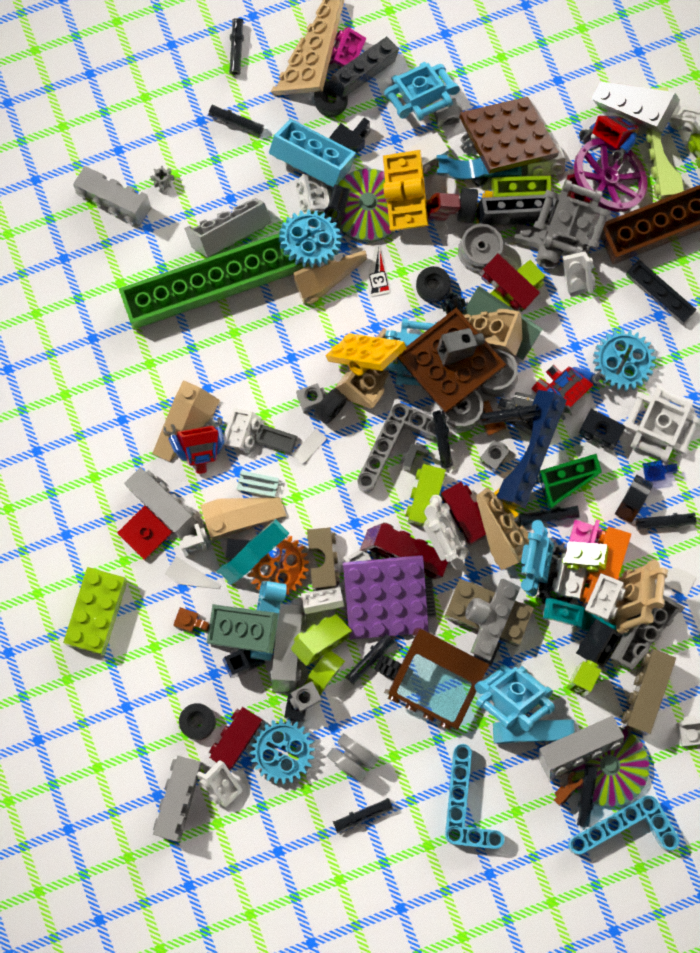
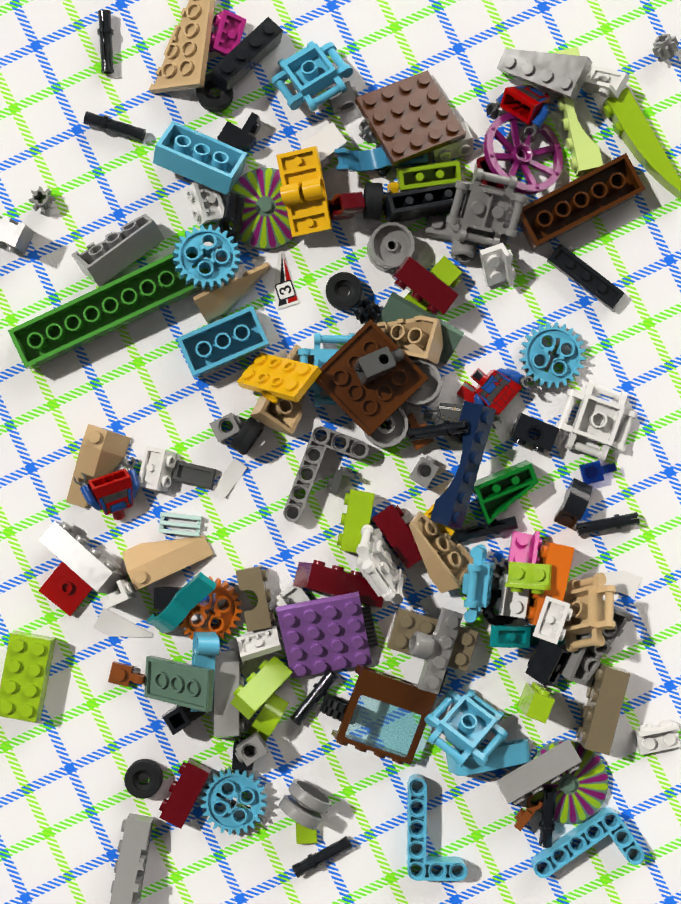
camera: 10 degrees left, 10 degrees up
white bracket [196,760,243,807] -> none
black pin [432,410,453,468] -> none
none -> medium azure brick [177,306,270,378]
none -> lime tile [296,822,317,844]

